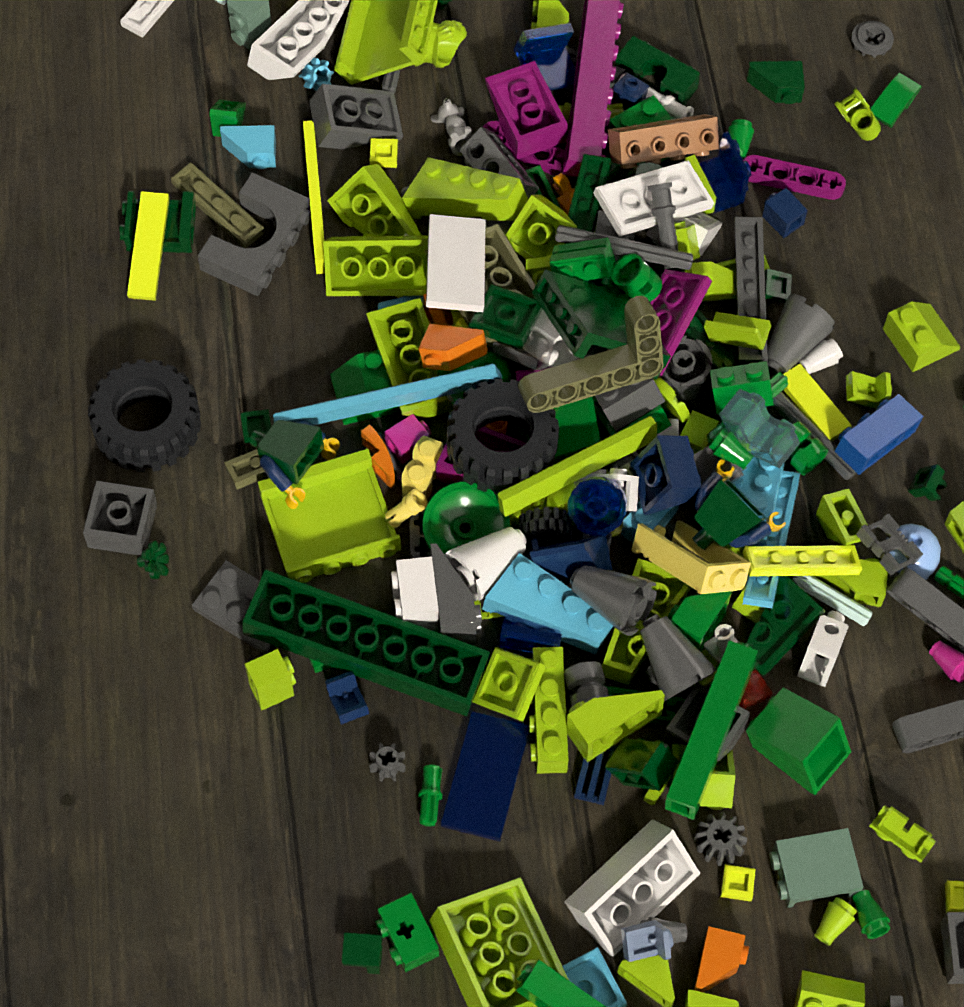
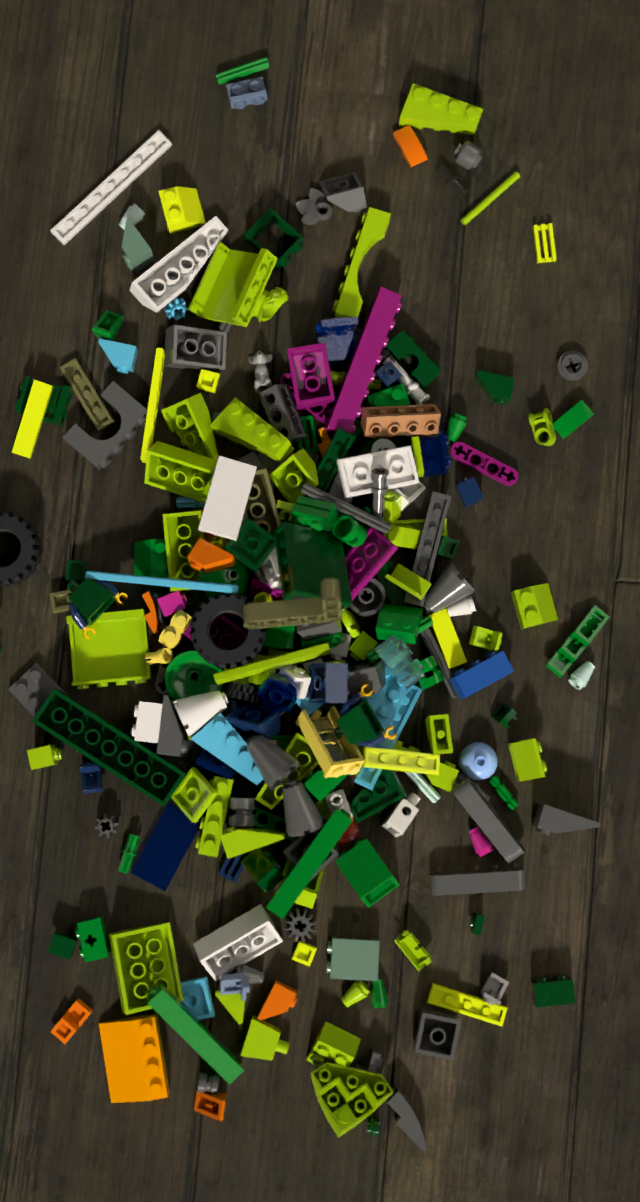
camera: 10 degrees right, 20 degrees up
green cone [708,429,754,470] -> none
dark grey piece [856,514,923,575] -> none

